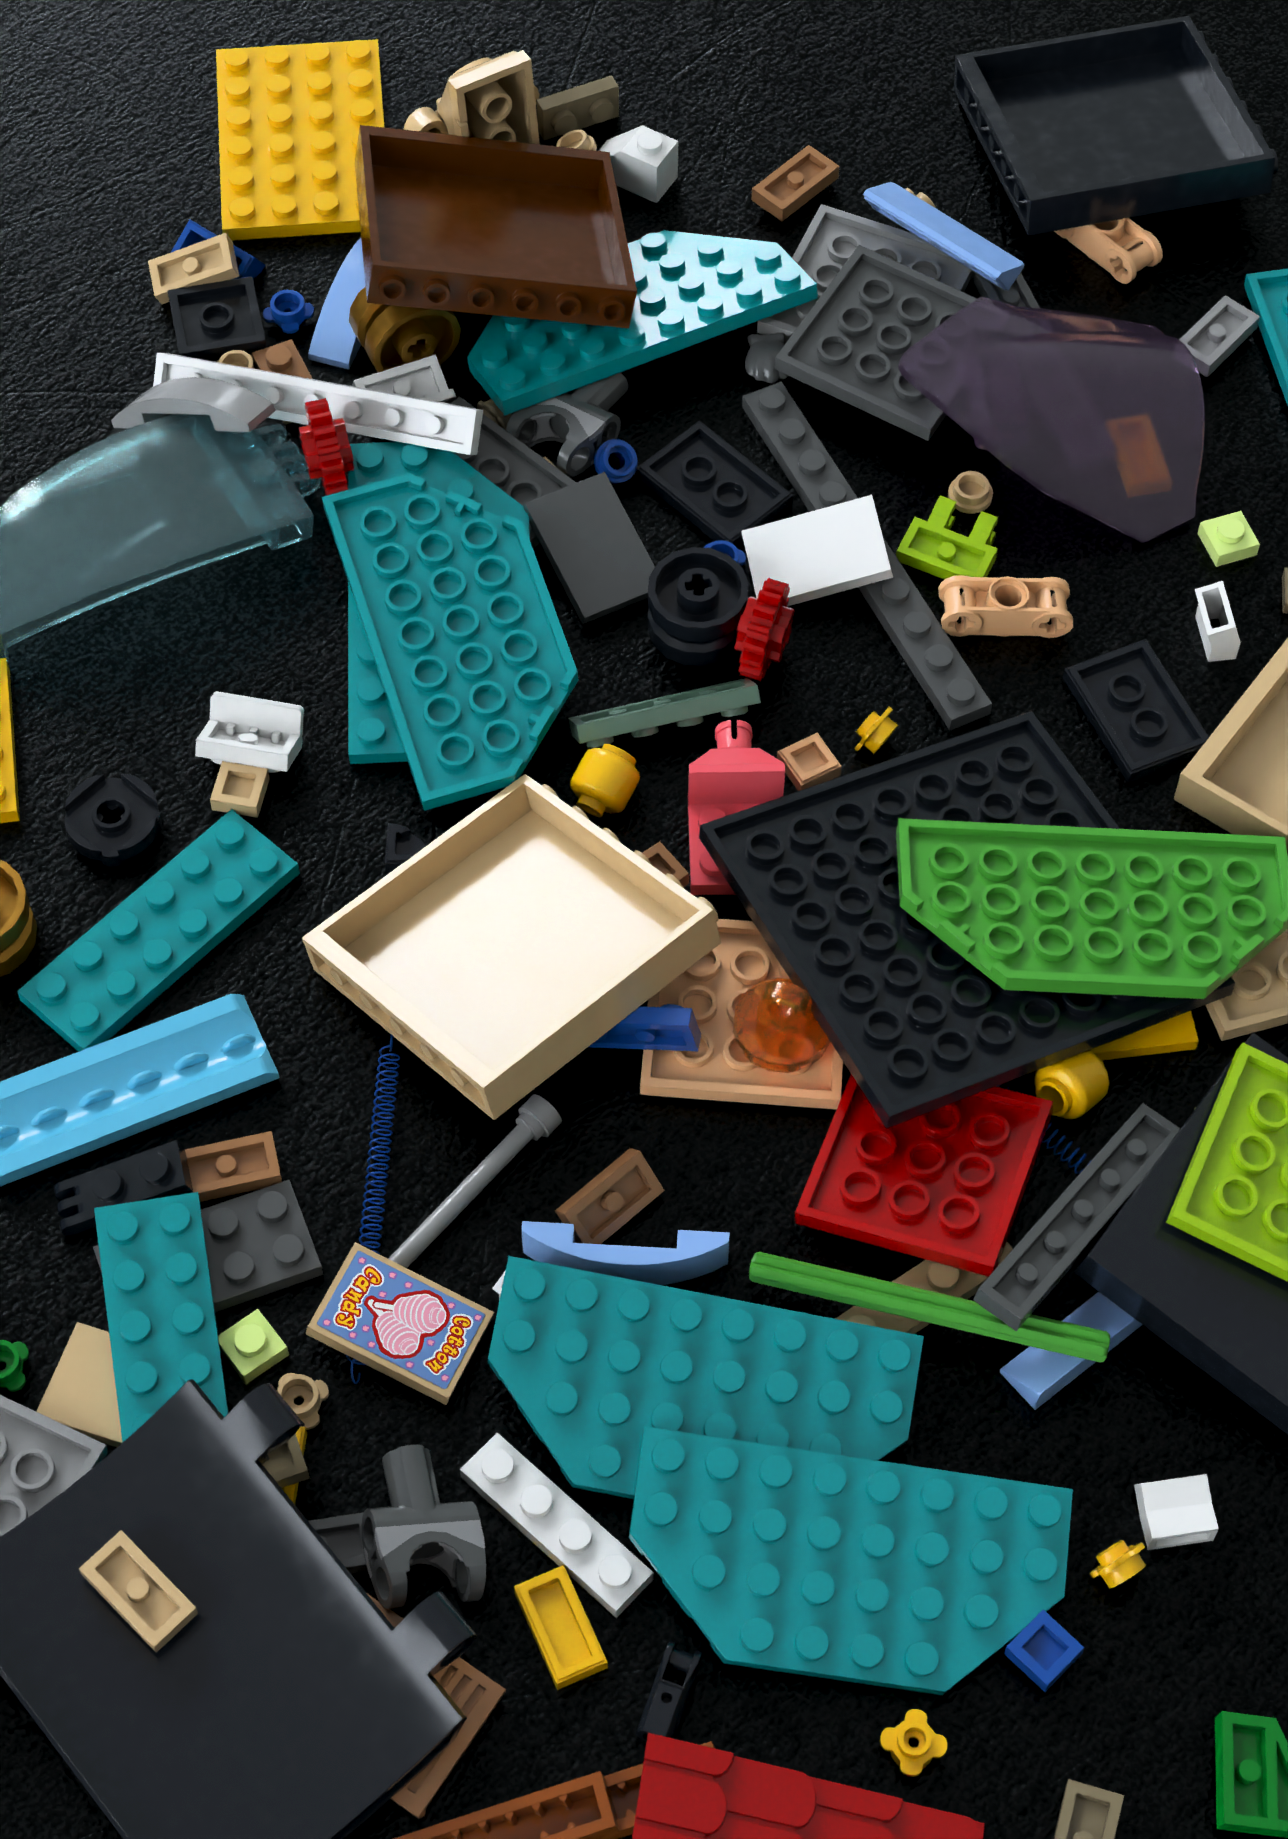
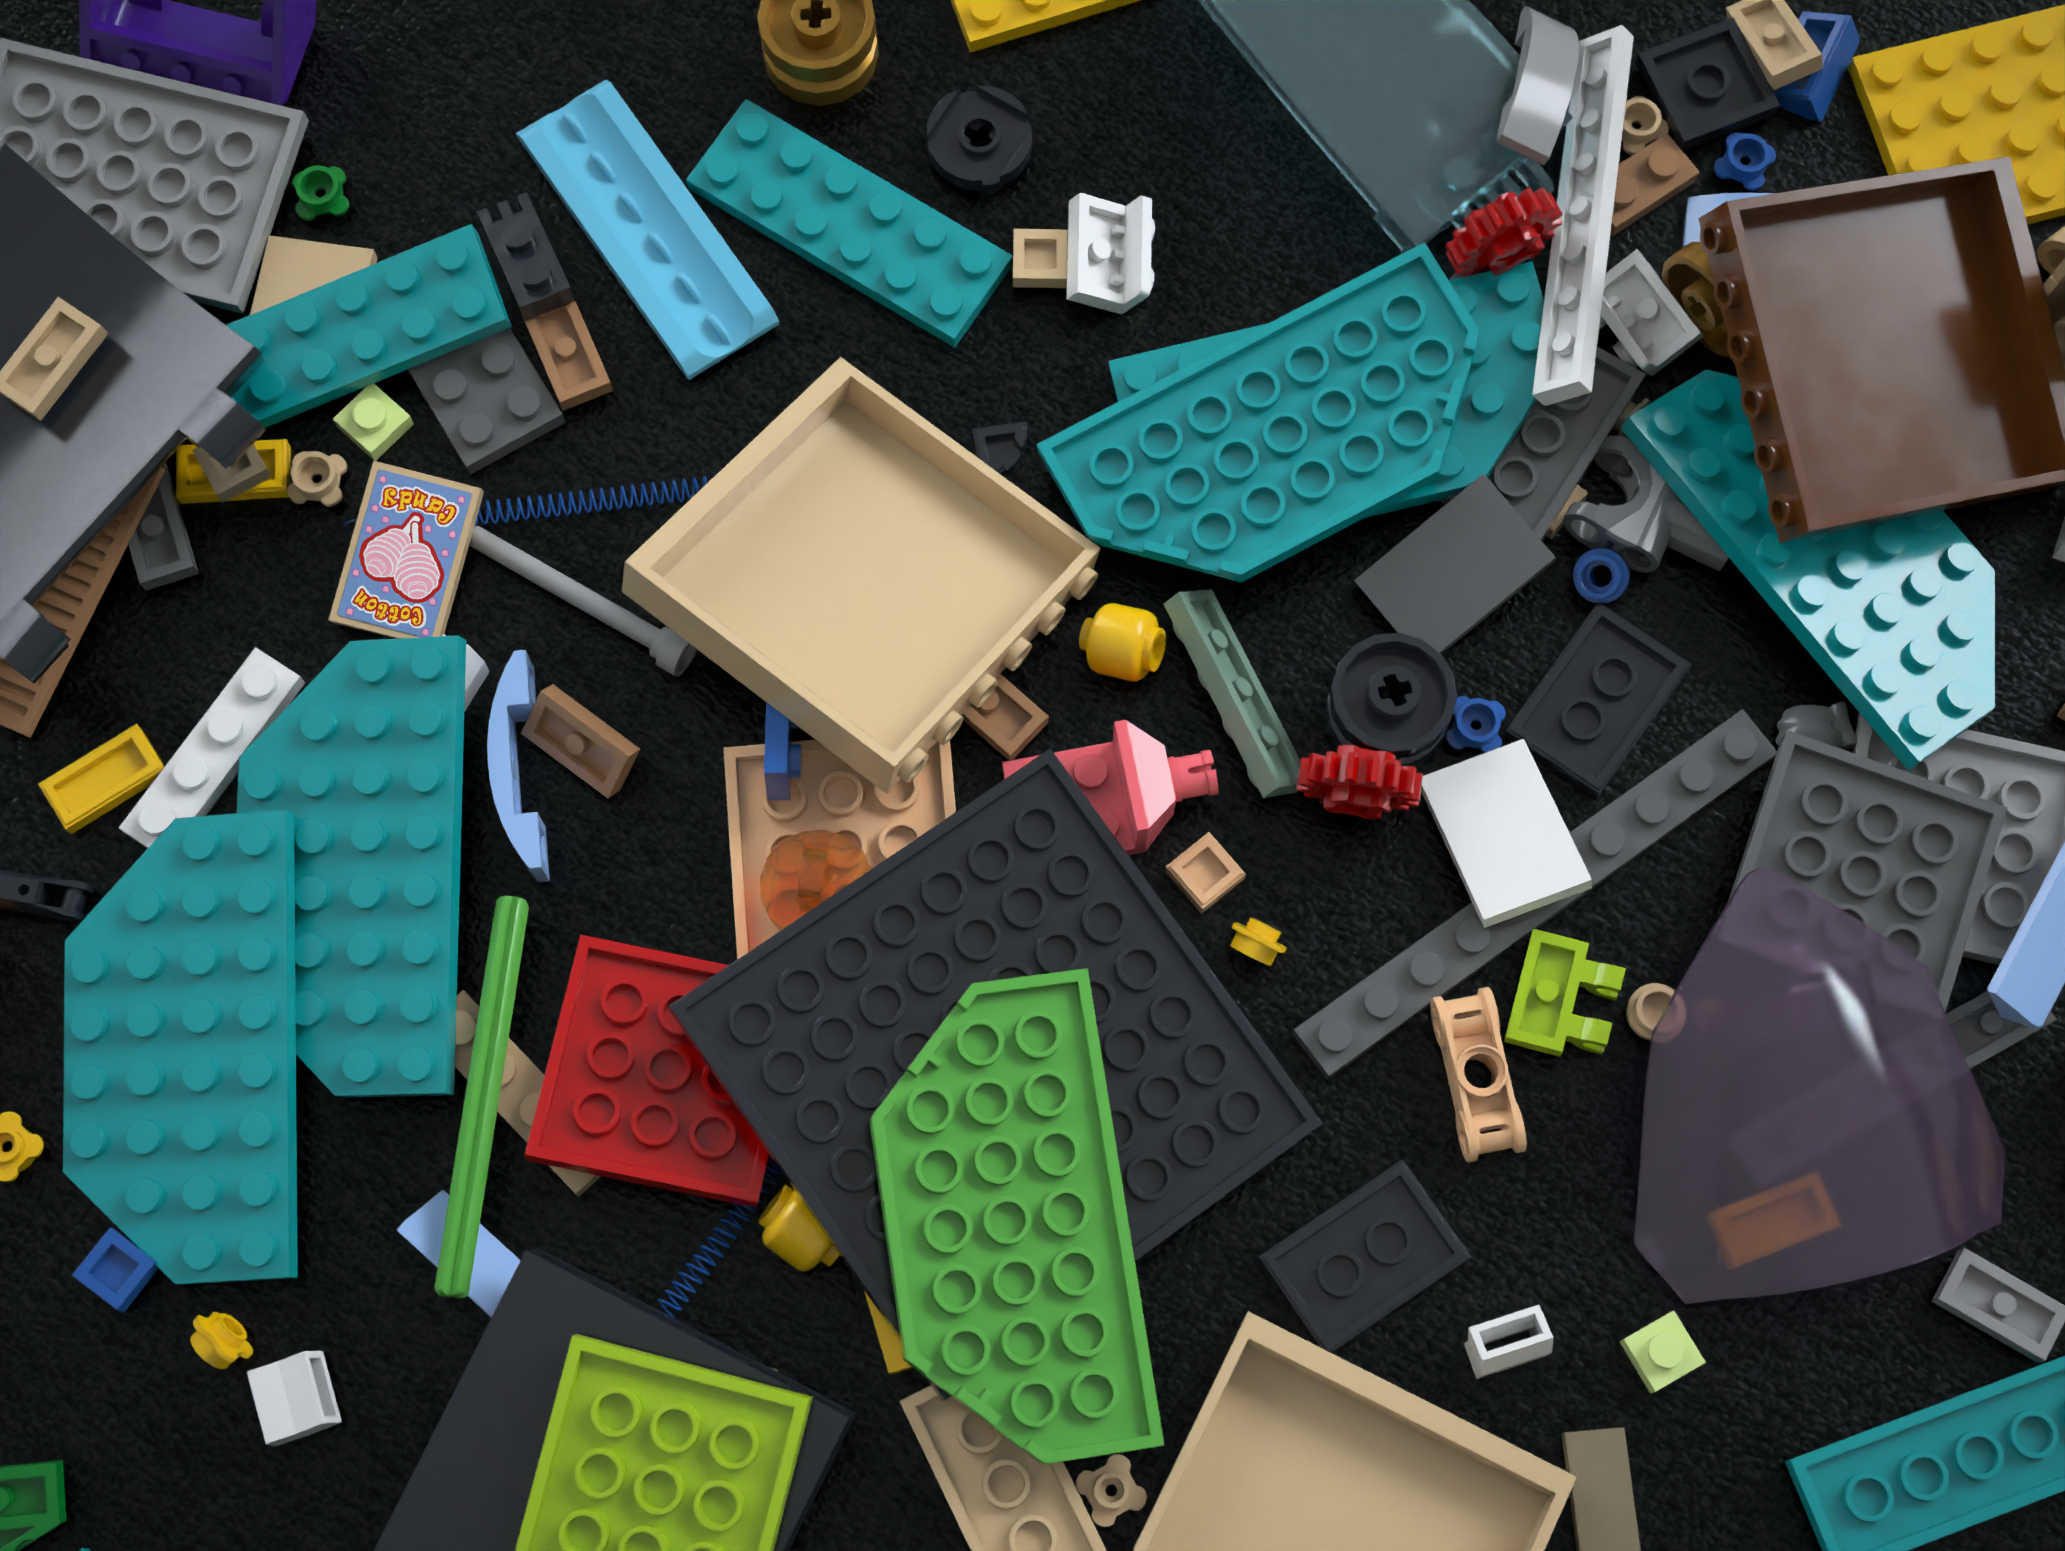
camera: 80 degrees right, 15 degrees up
dark grey connector [361,1445,486,1609] -> none
dark grey plate [973,1103,1180,1331] -> none

